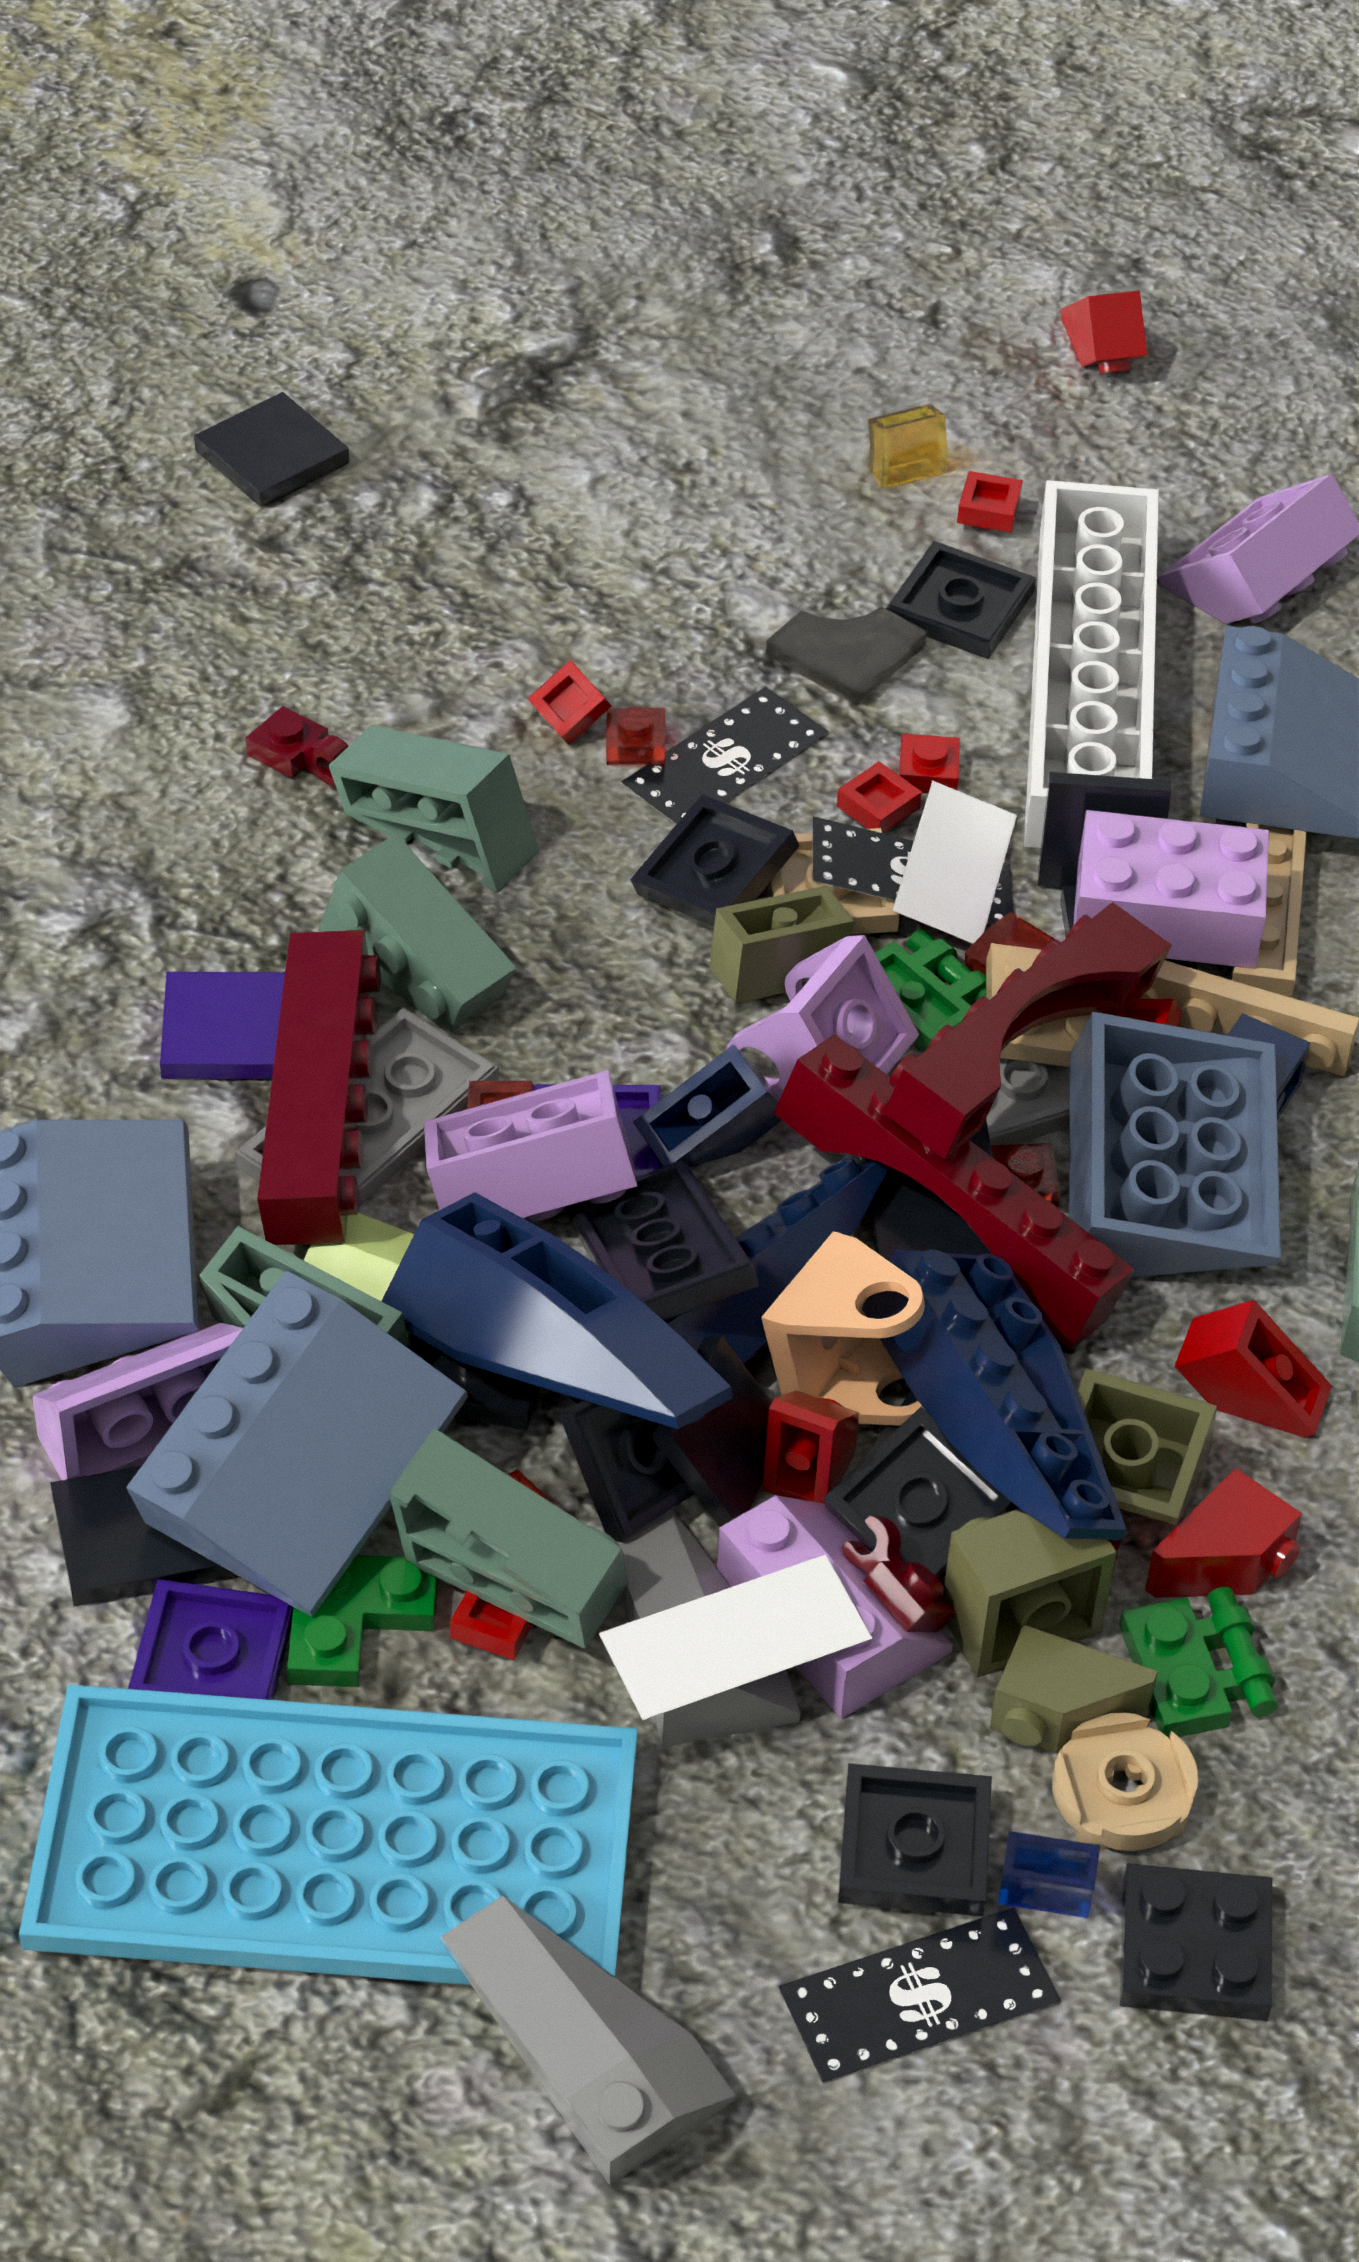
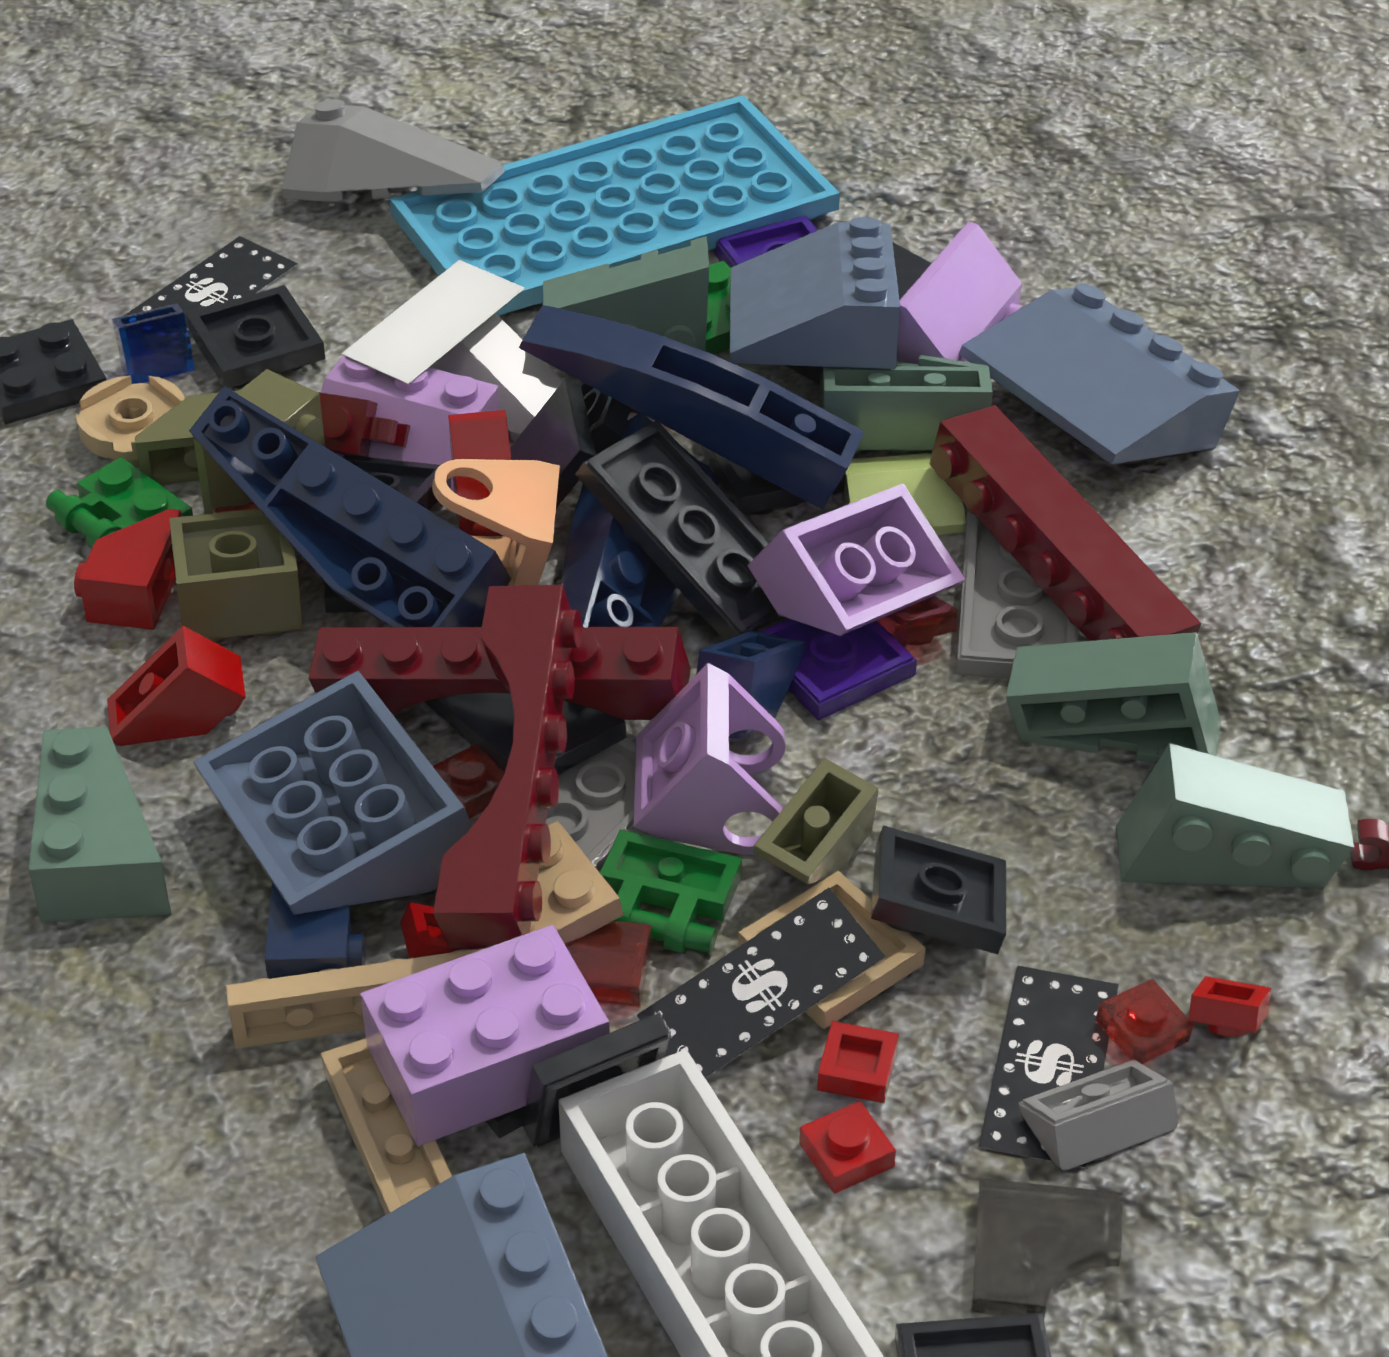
camera: 150 degrees right, 5 degrees down
dark purple tile [160,972,285,1079] -> none
white sticker [892,781,1017,946] -> none
none -> light grey slope [1019,1060,1178,1170]

